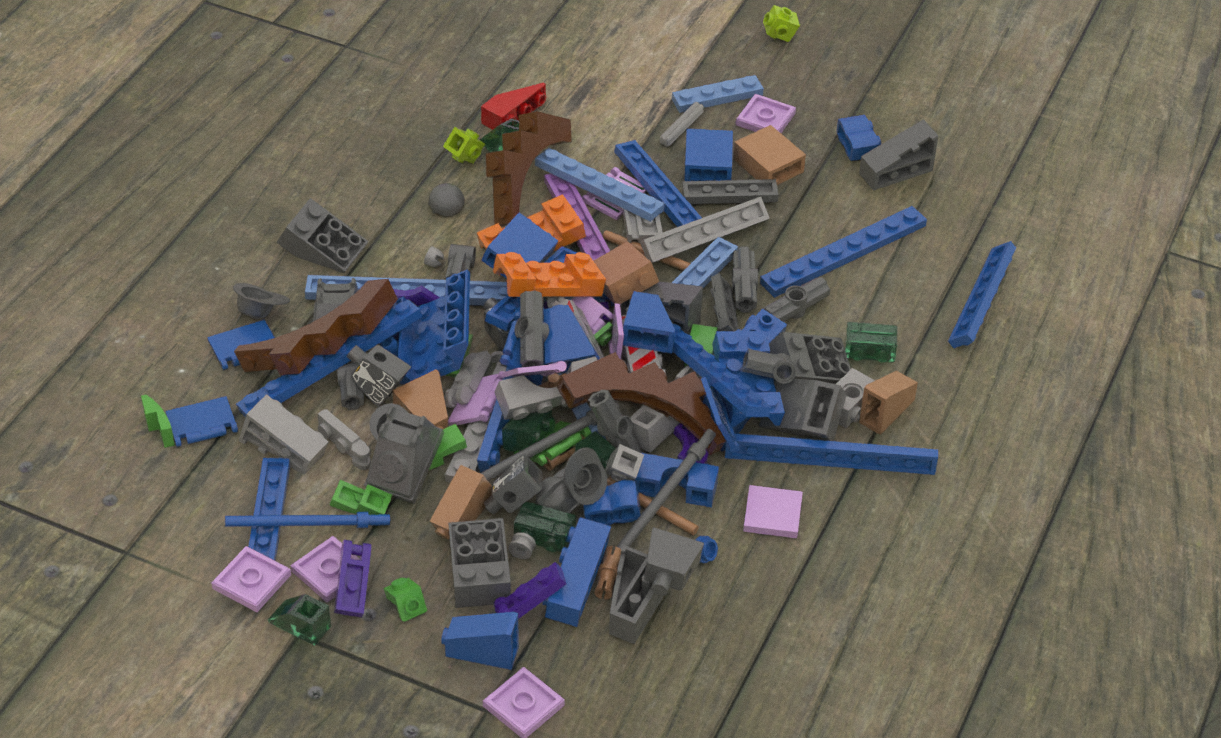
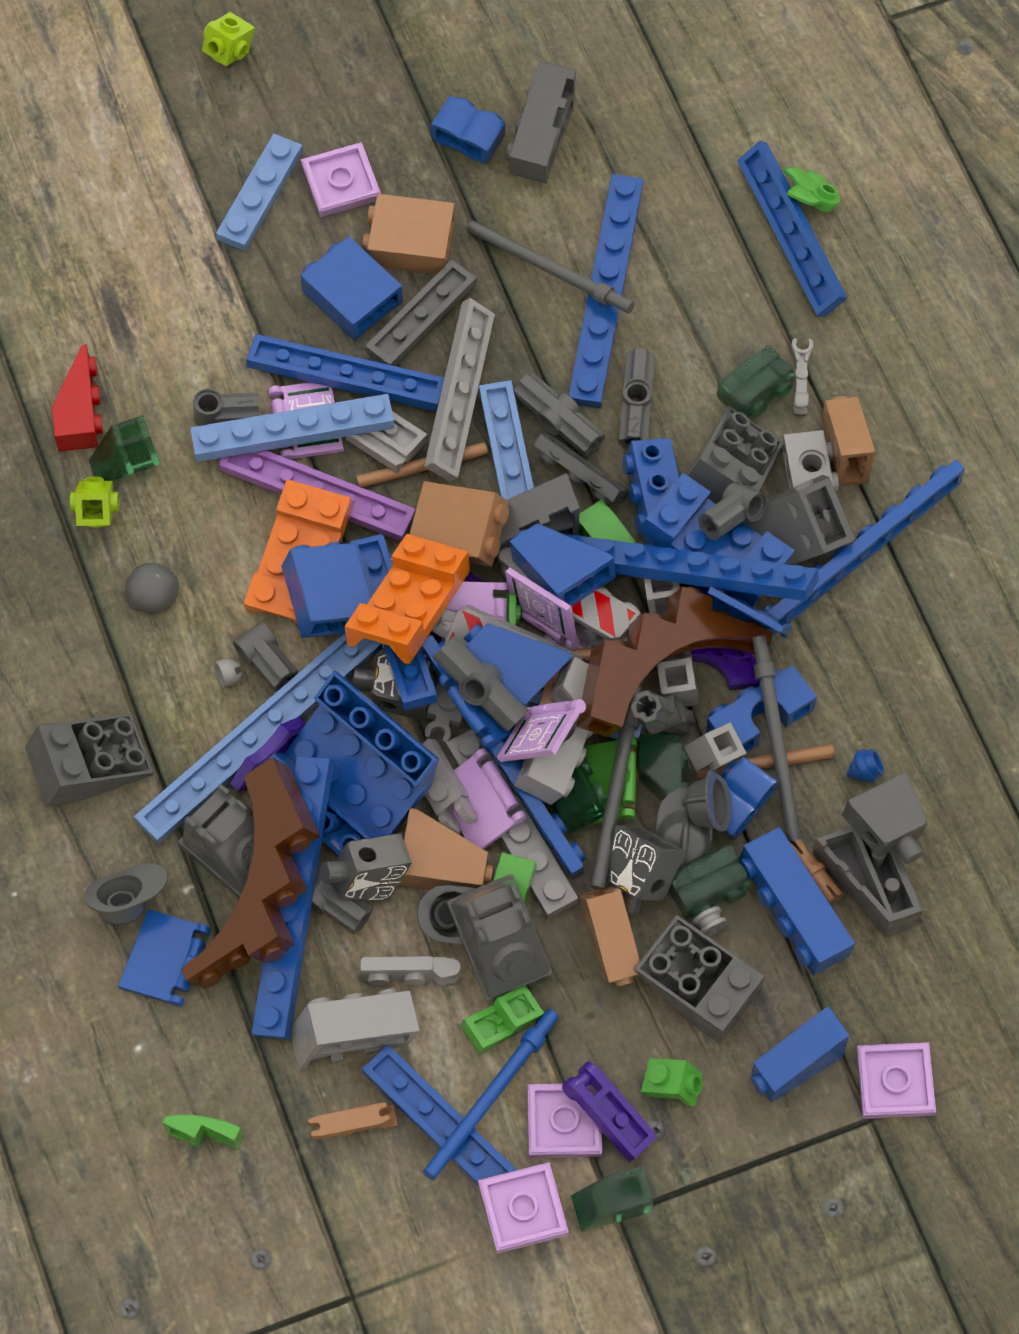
camera: 45 degrees left, 20 degrees up
blue piece [165,396,238,447] -> none
reddish brown arch [486,111,572,226] -> none
dark purple plate [494,562,567,619] -> none
light grey axle [659,102,704,147] -> none
lavender tile [743,485,803,538] -> none
none -> dark grey piece [193,388,259,426]
none -> medium nougat piece [308,1102,399,1139]
none -> dark grey bar [467,220,635,314]
none -> bright green plate [783,167,841,212]
none -> light grey piece [791,338,813,415]

